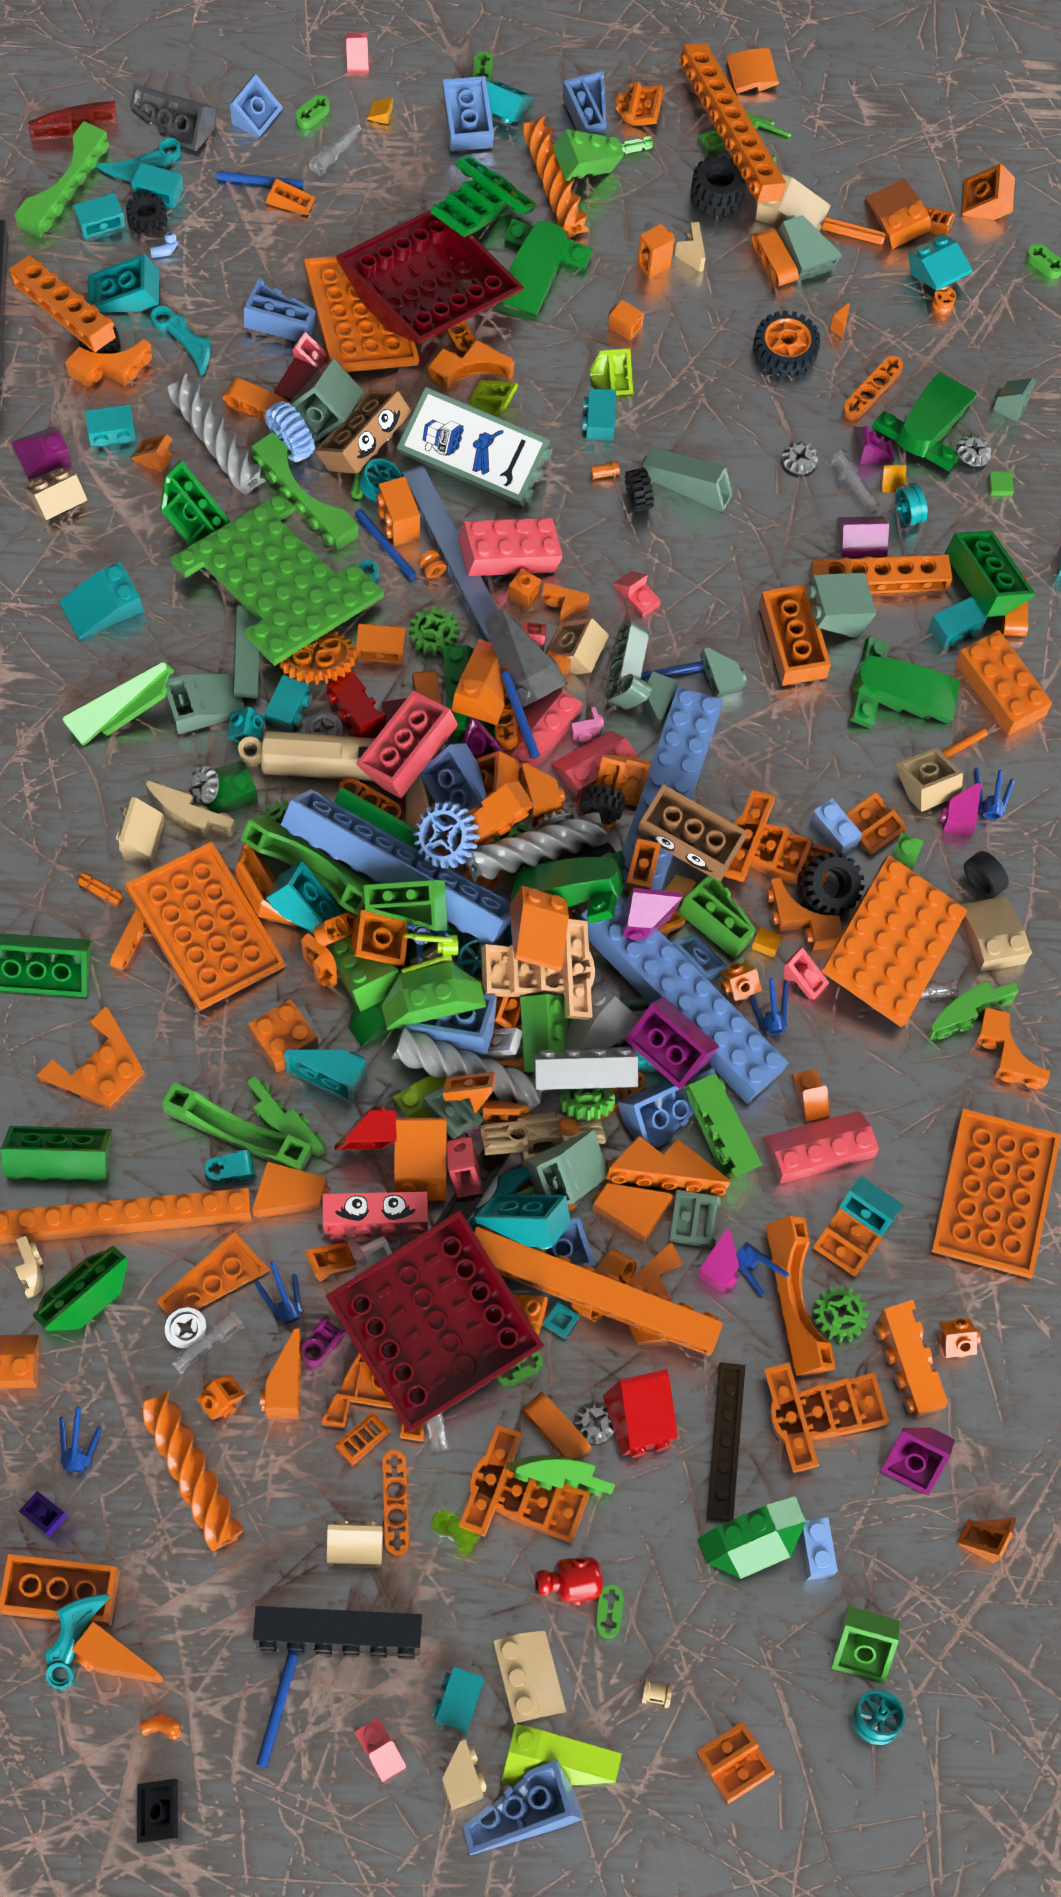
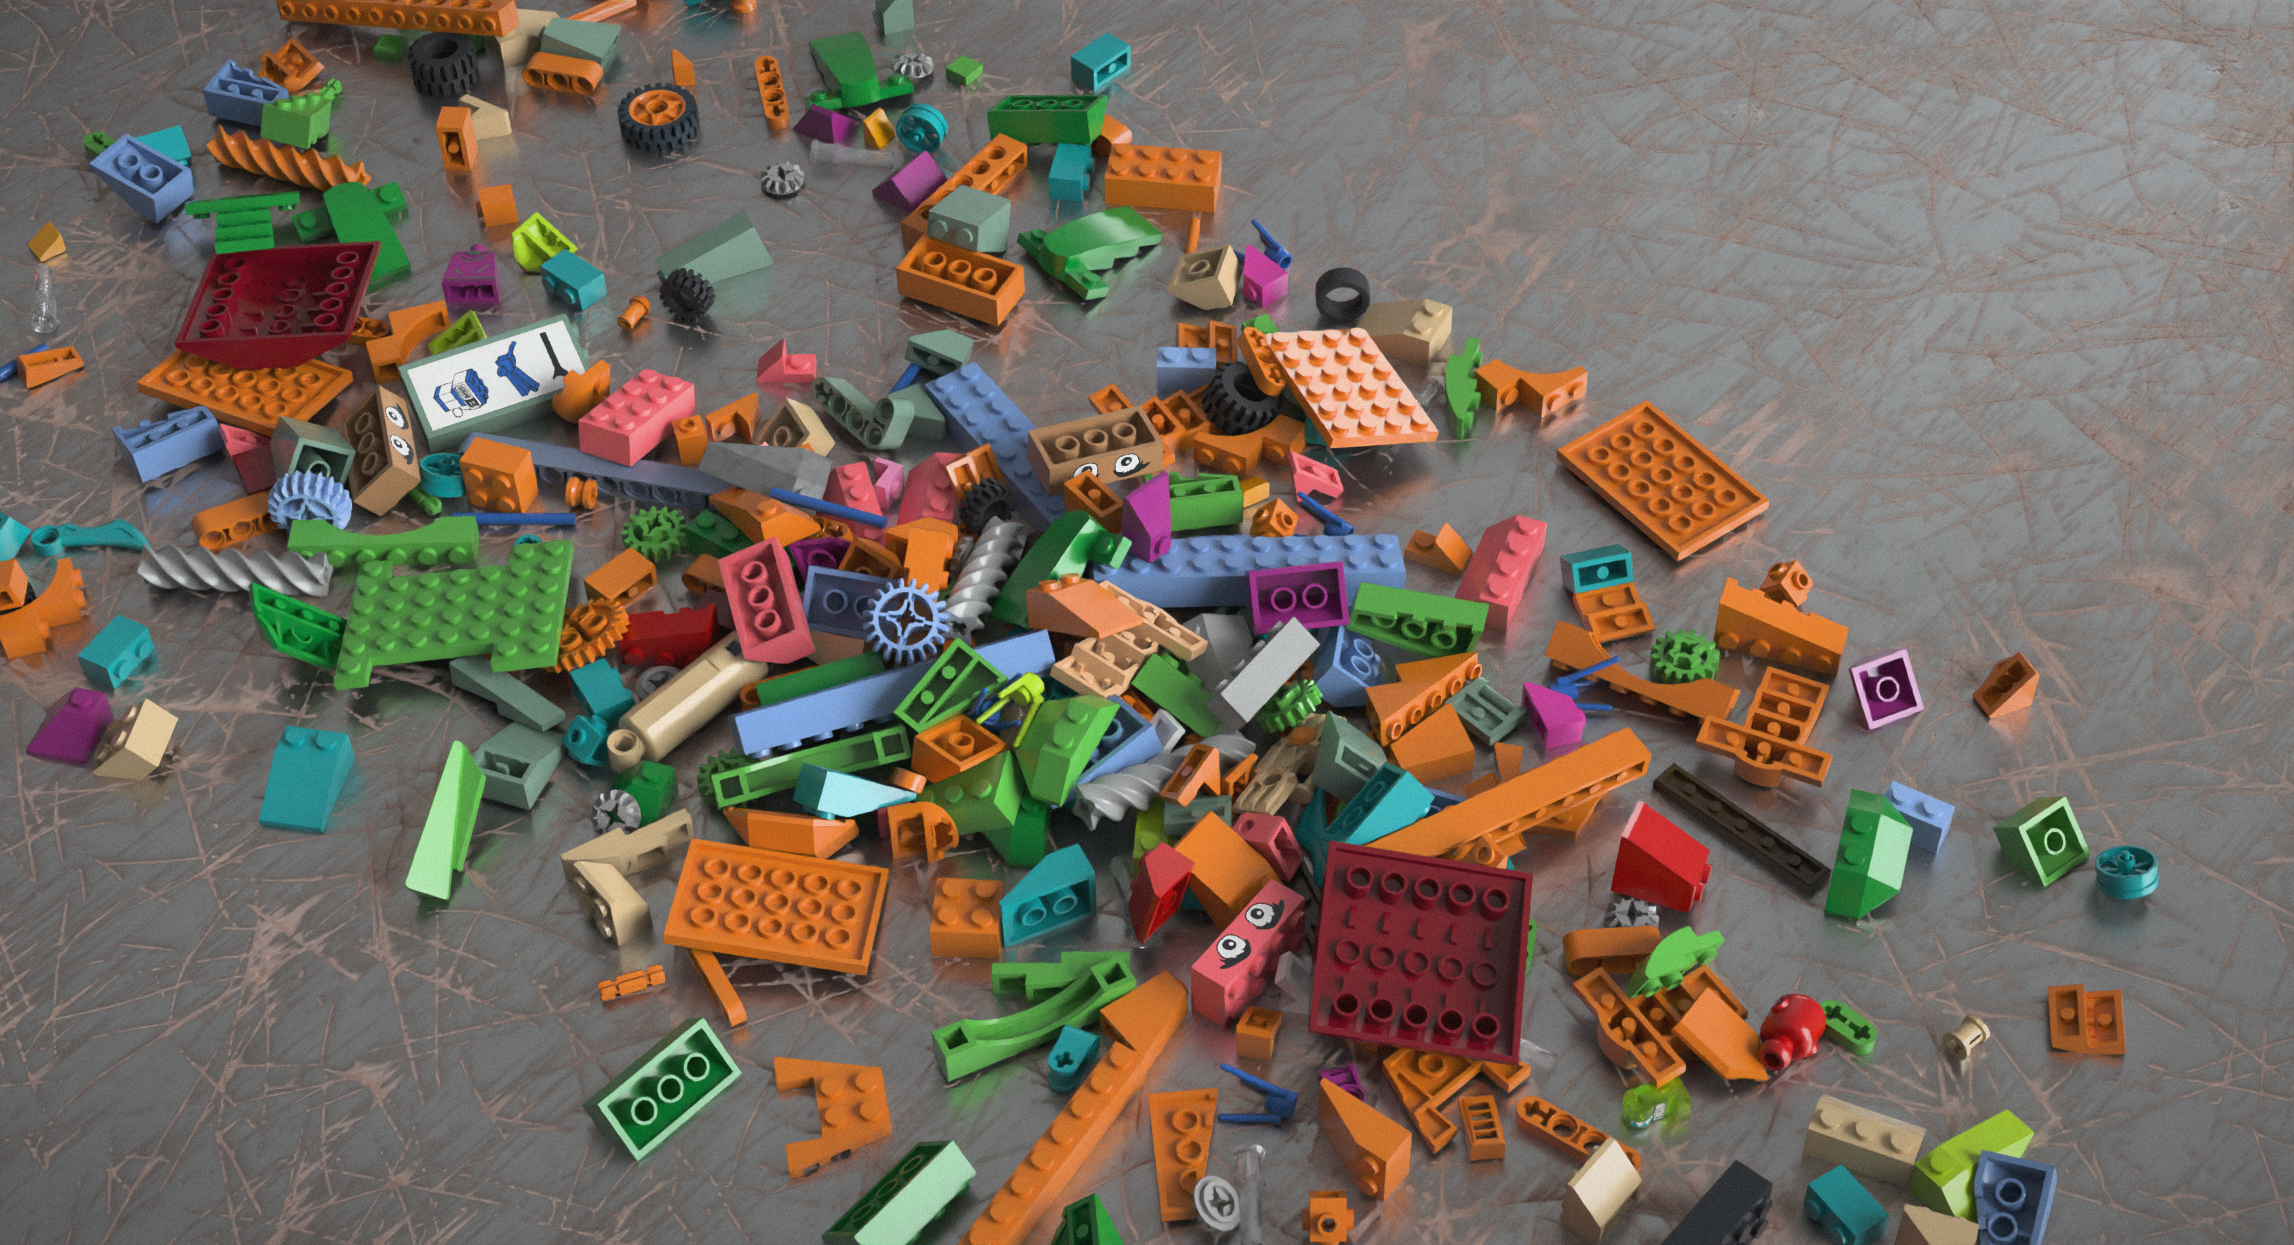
camera: 45 degrees left, 20 degrees down
orange slope [131,434,173,472] -> none
none -> magenta torso [441,244,500,303]
none -> orange slope [552,360,610,424]
none -> orange beam [1237,327,1287,397]
none -> orange tile [1671,986,1768,1082]

